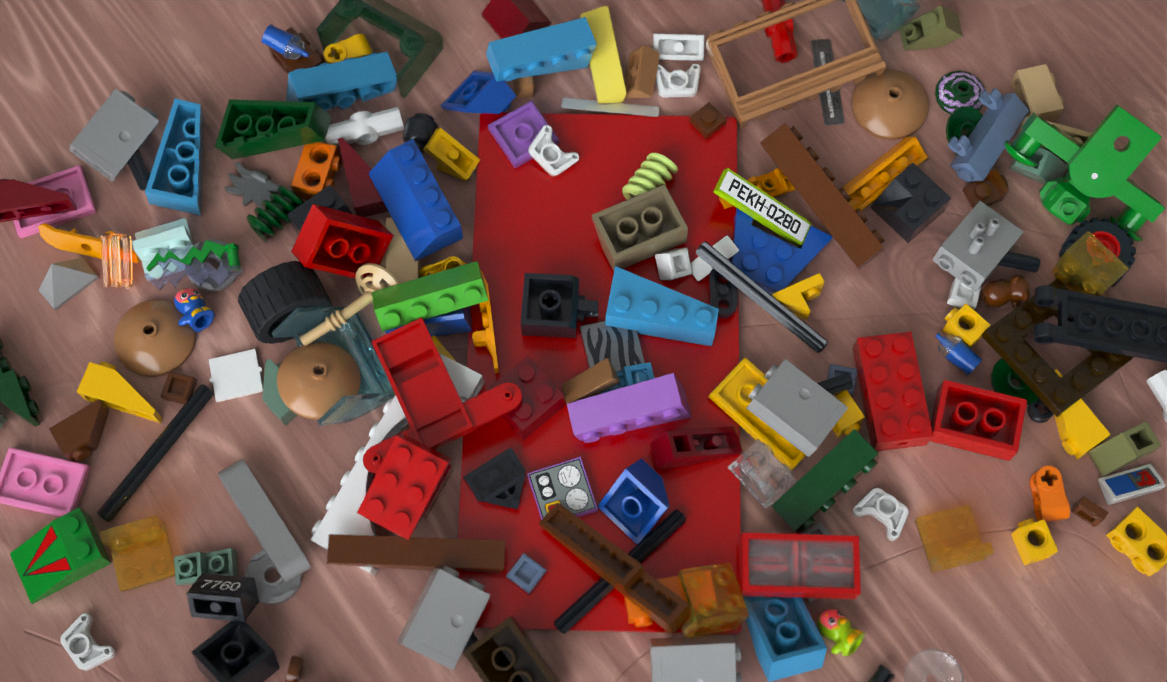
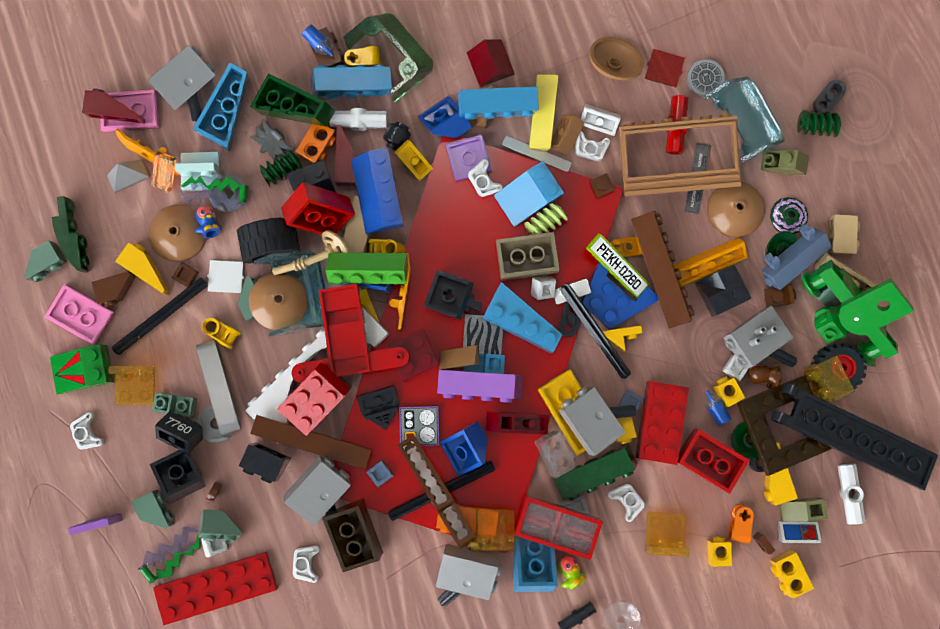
camera: 15 degrees right, 15 degrees up
none -> yellow piece [202,318,241,349]
none -> black slope [239,442,291,483]
none -> slope [494,161,564,227]

